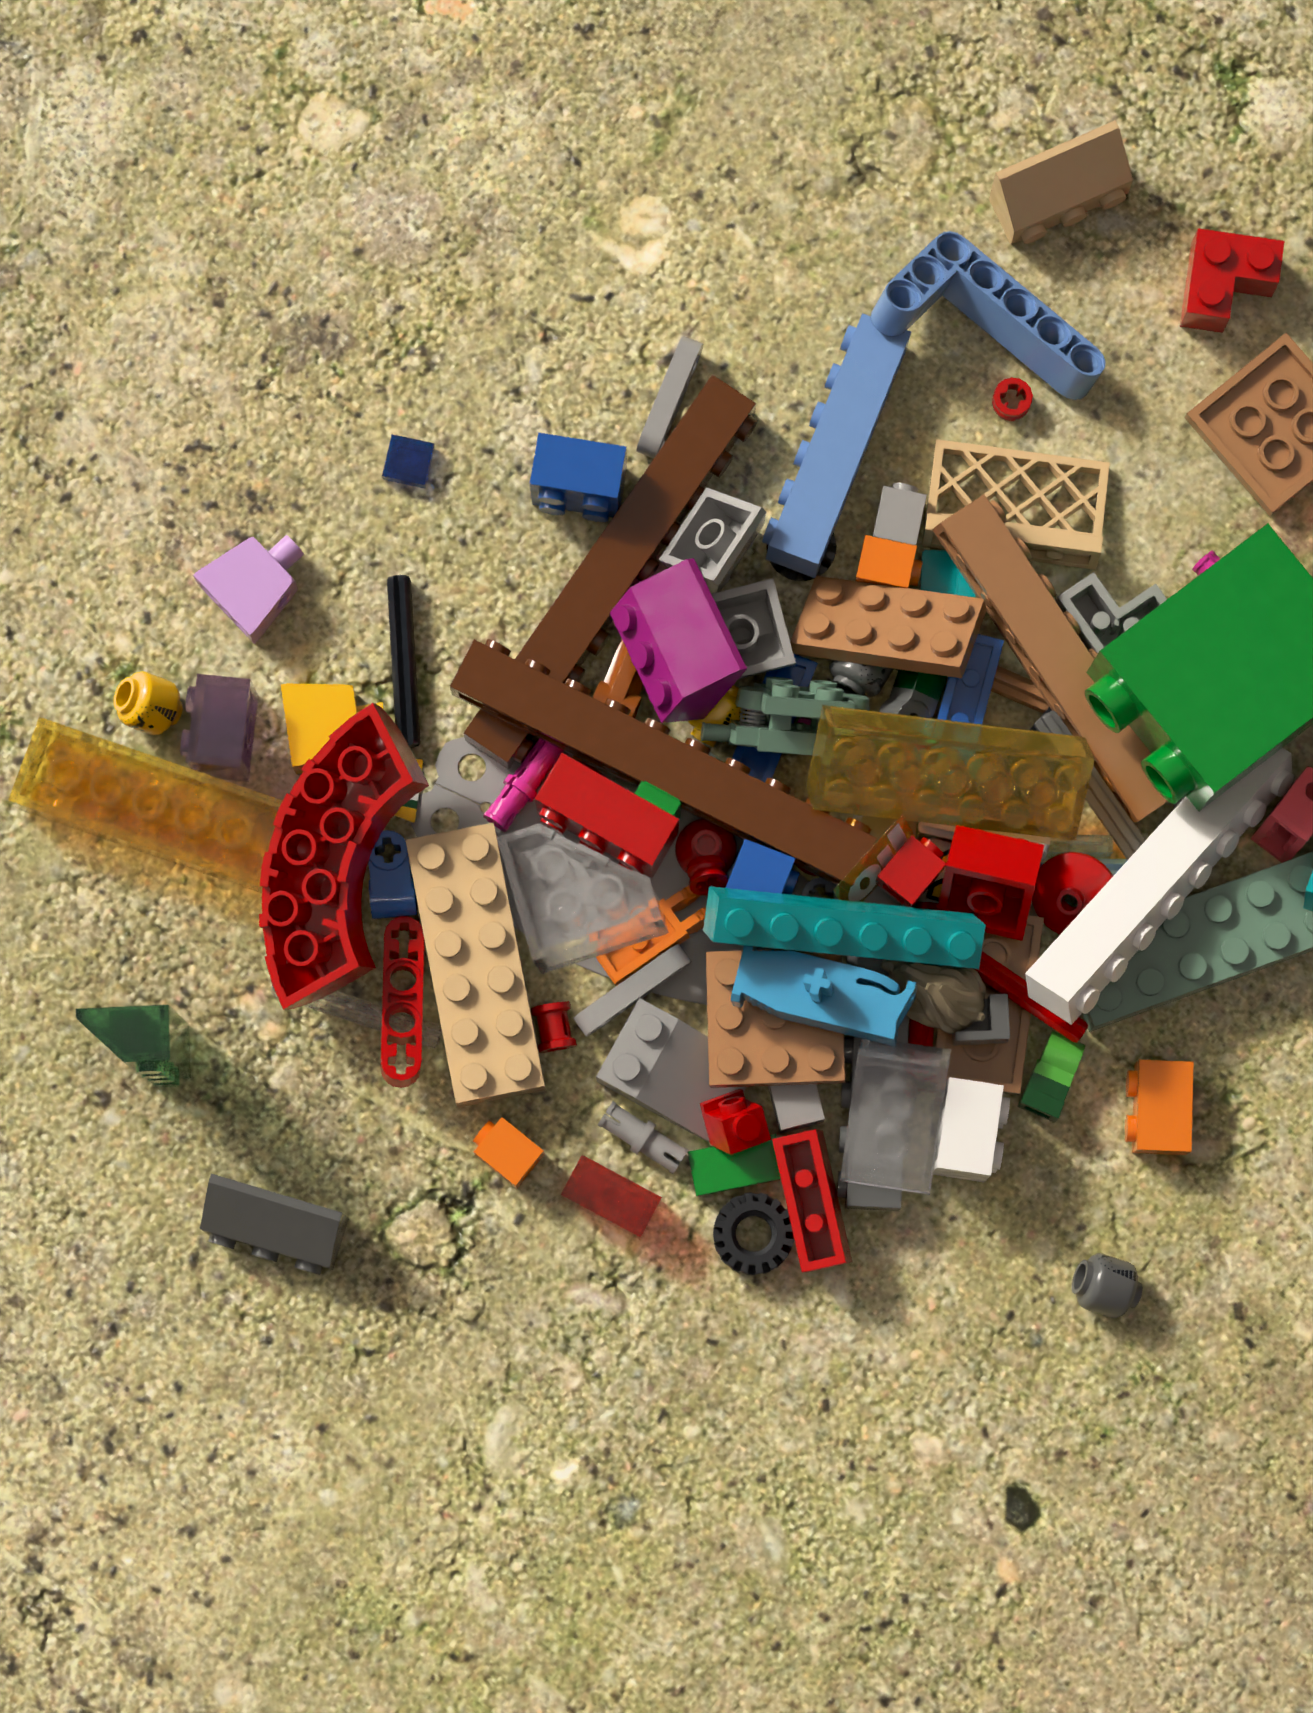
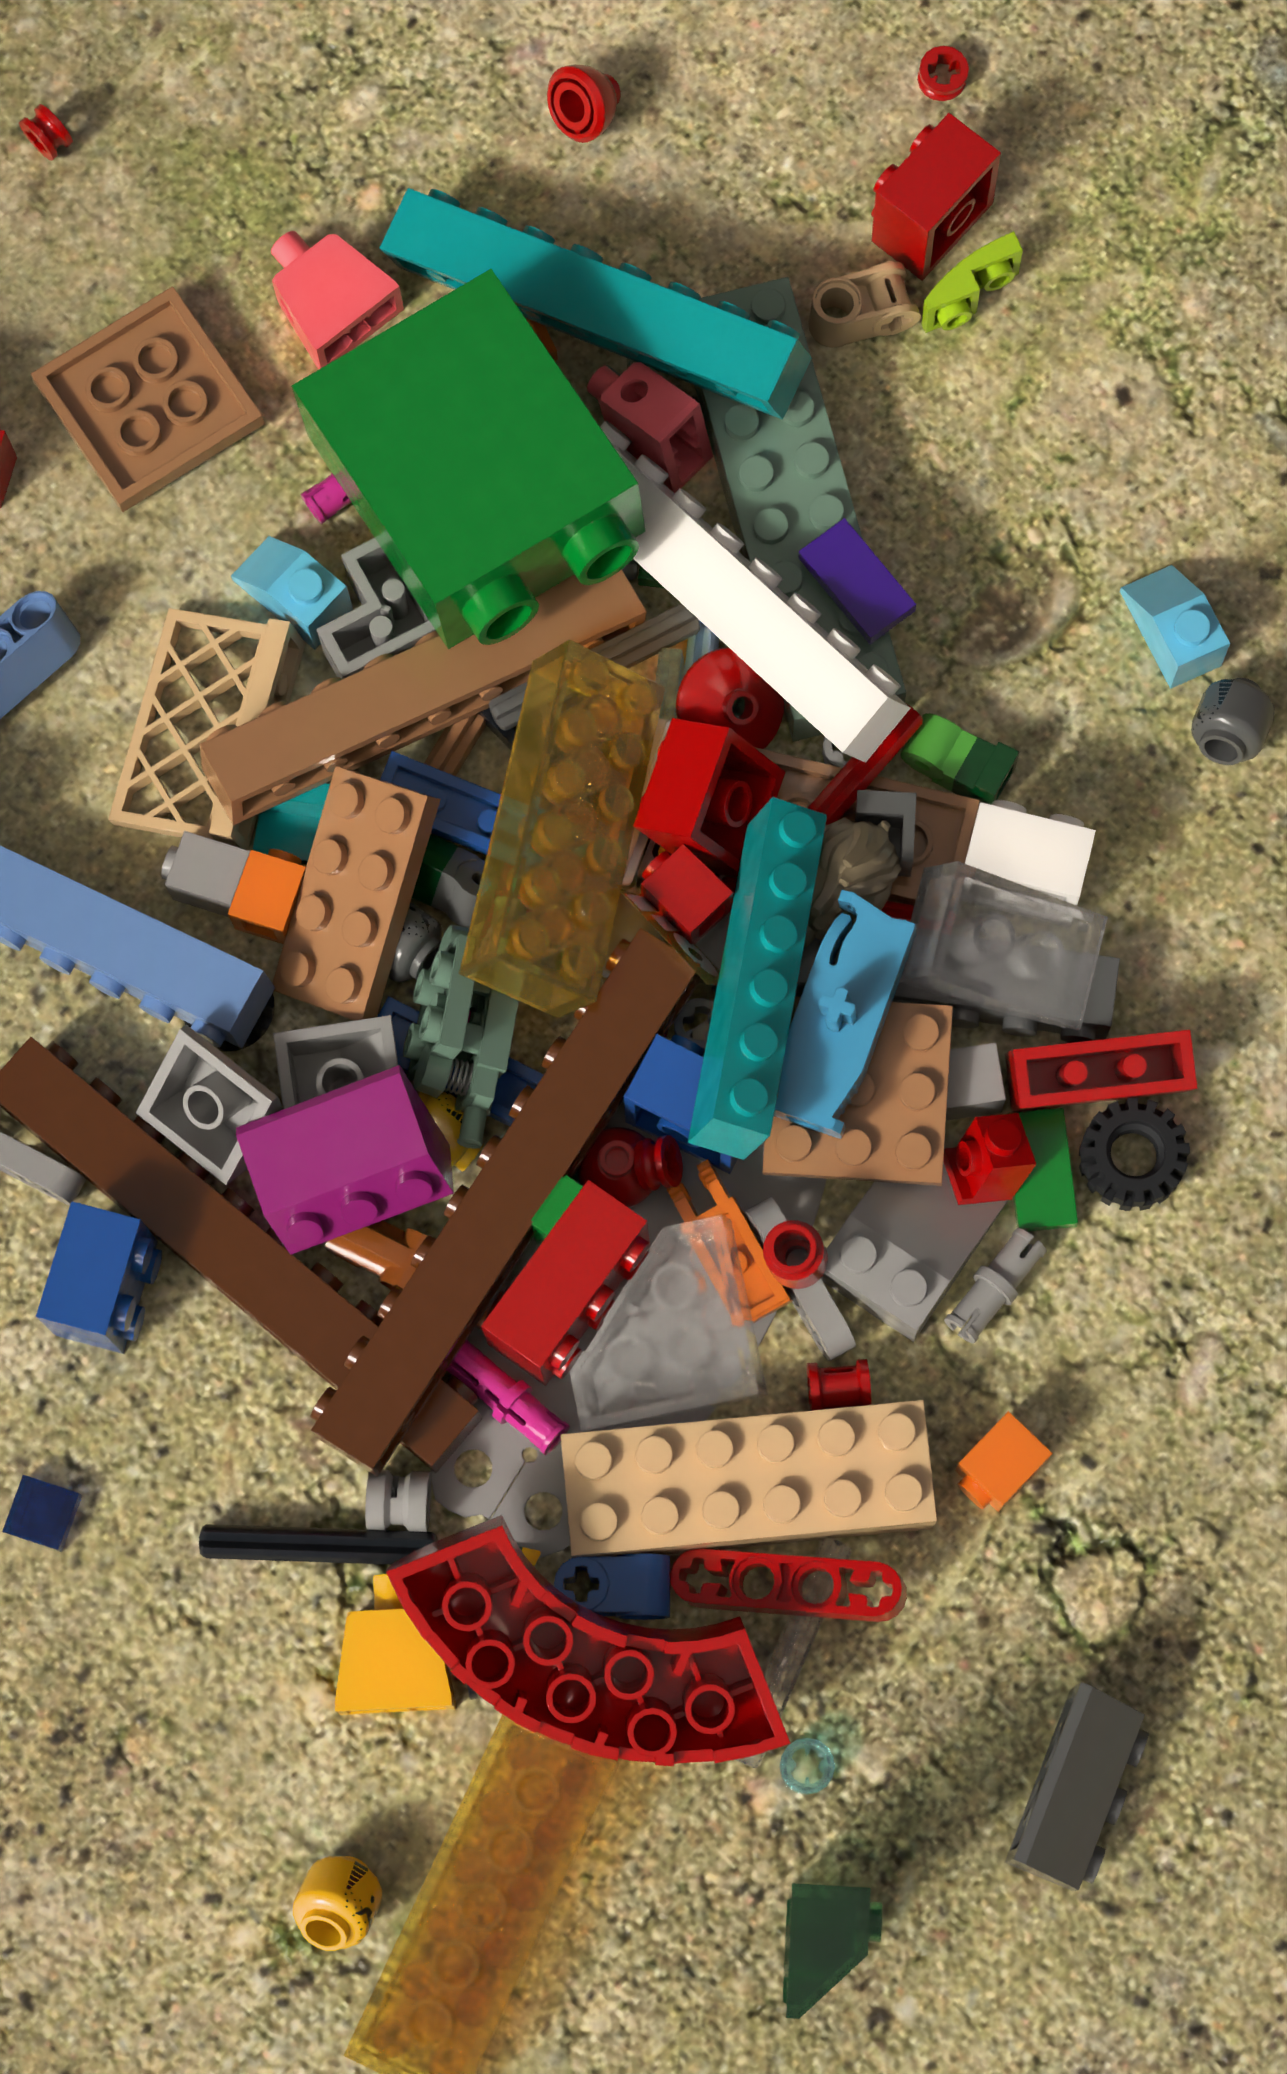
camera: 80 degrees left, 5 degrees down
clear purple brick [180,674,259,782] -> none
lavender torso [193,535,304,644] -> none
clear red brick [560,1155,662,1241] -> none
red bush [992,377,1033,421] -> none
orange brick [1125,1059,1194,1155] -> none
none -> medium azure slope [231,536,353,650]
none -> light grey wheel [365,1469,431,1532]
none -> red brick [763,1220,828,1289]
none -> clear light blue bush [779,1738,835,1795]
none -> dark purple tile [798,518,916,645]
none -> medium azure slope [1120,565,1230,689]

